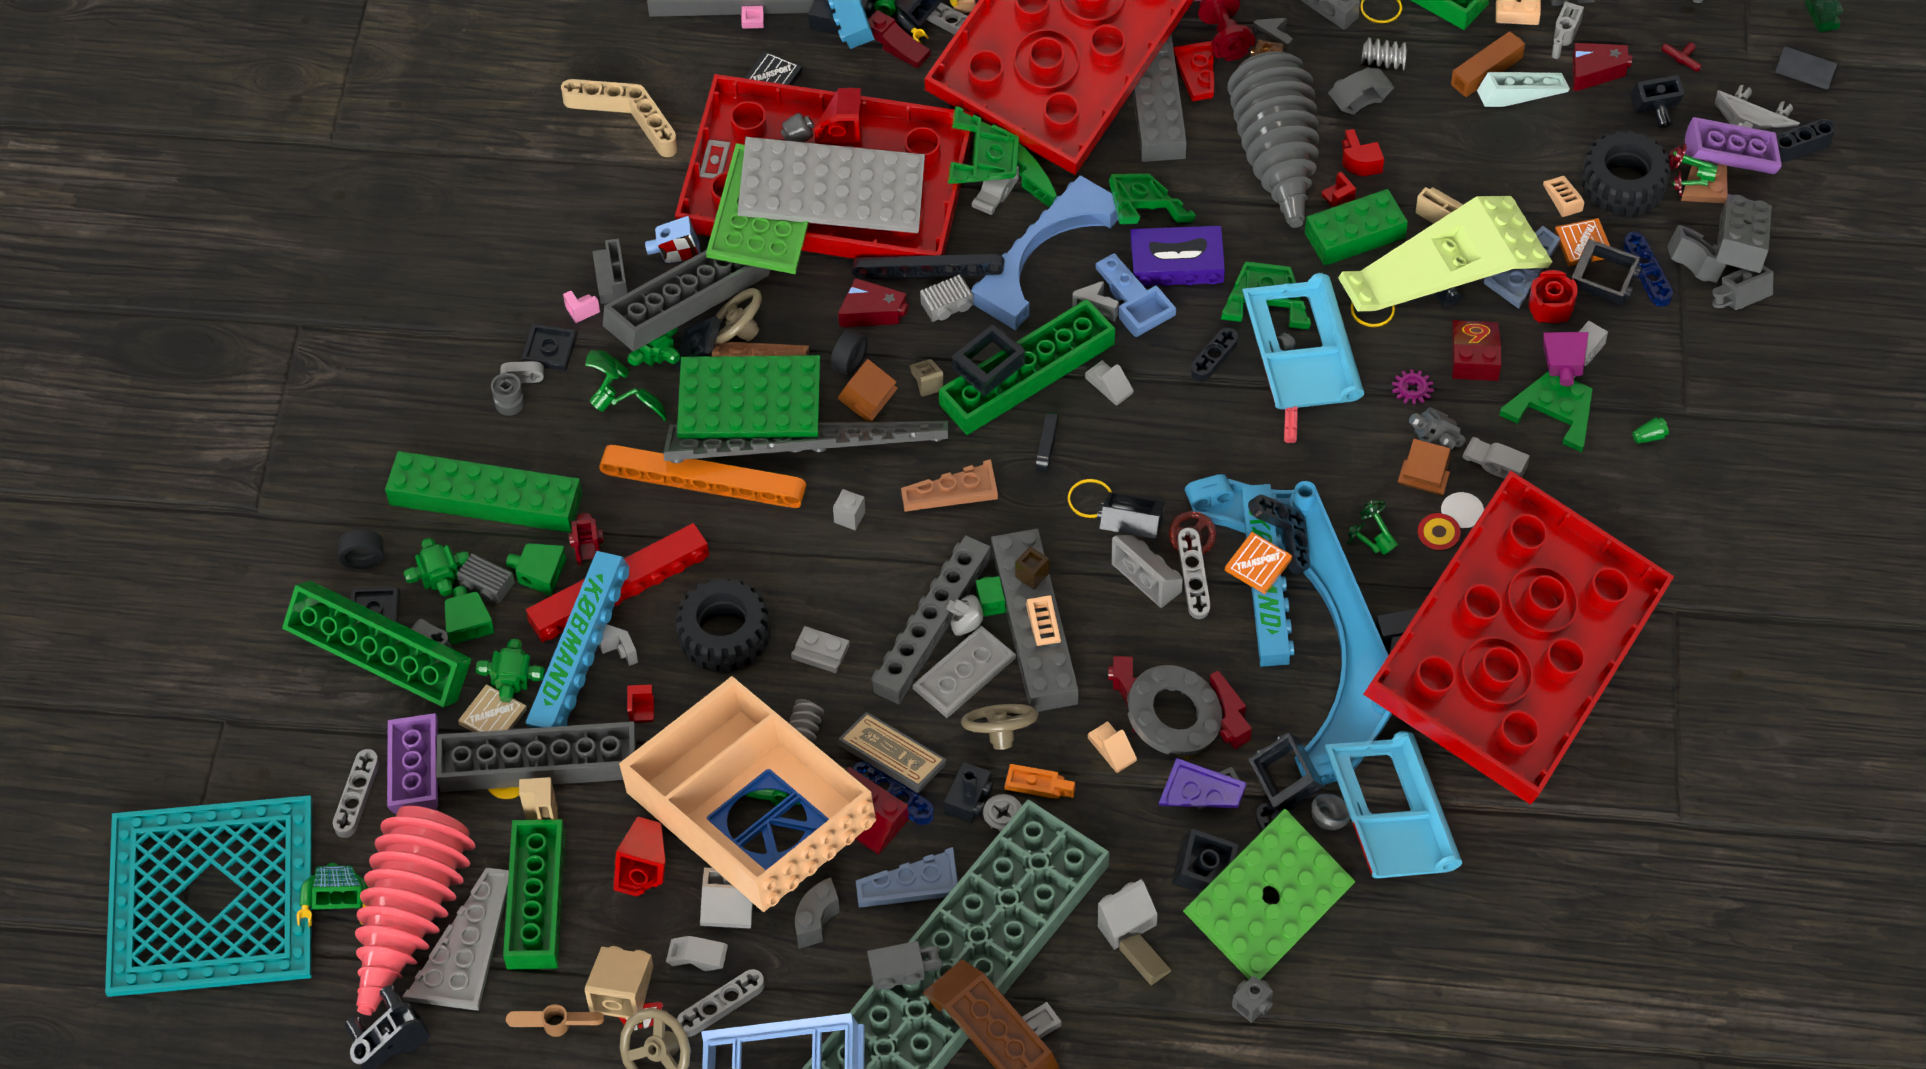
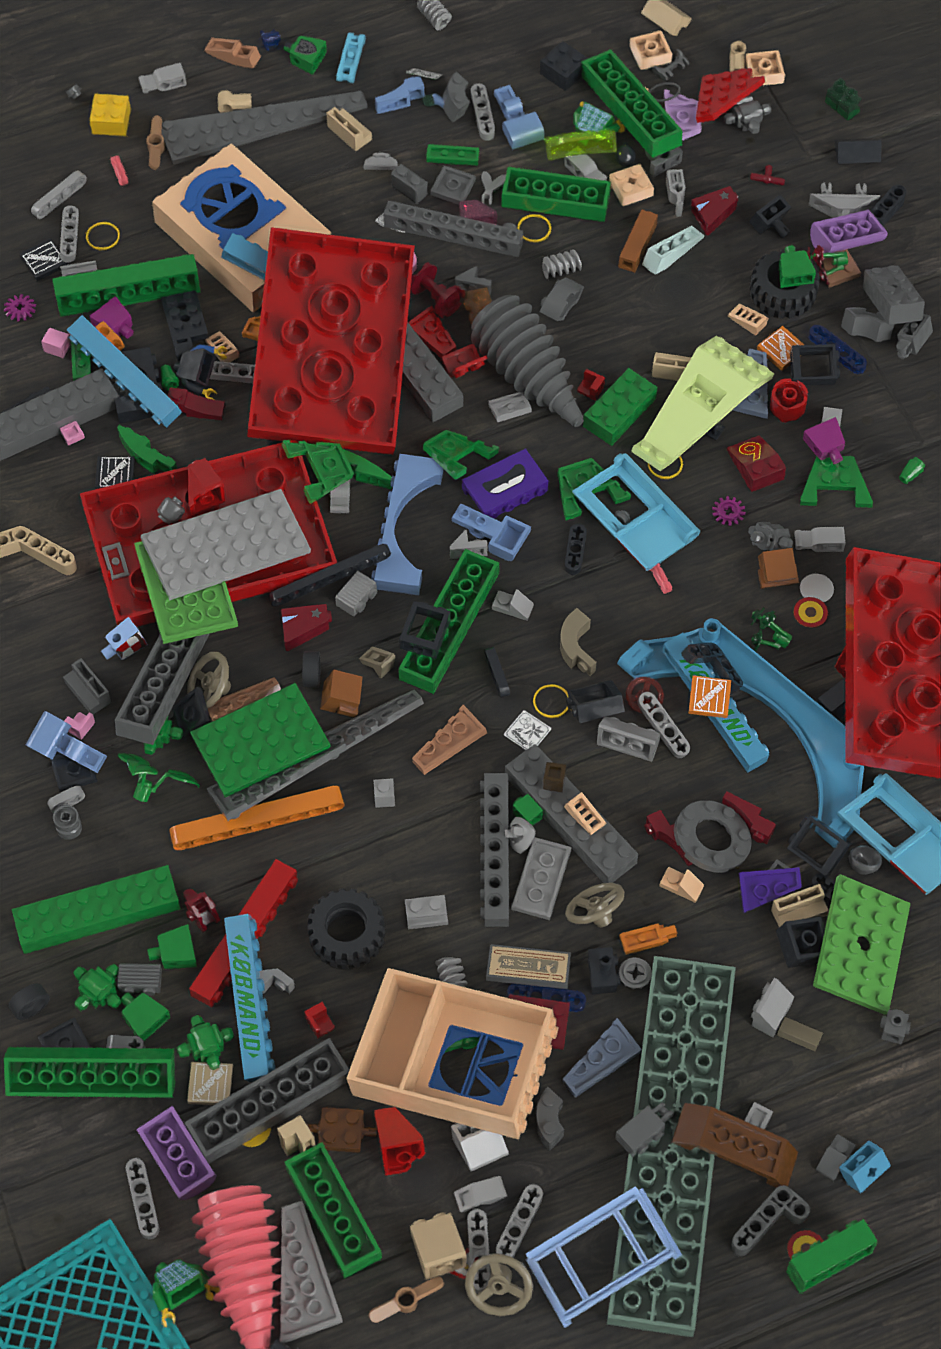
camera: 30 degrees left, 5 degrees up
red brick [1342,129,1384,176] -> none
none -> medium blue plate [25,711,107,773]
none -> green slope [117,425,177,474]
none -> reddish brown plate [306,1107,377,1152]
none -> red bracket [440,344,488,379]
none -> light grey beam [468,1209,490,1293]
none -> light grey plate [488,392,532,422]
none -> white sticker [504,711,551,750]
none -> dark tan arch [560,608,596,676]
none -> tan piece [771,884,829,927]
none -> green torso [779,245,816,288]

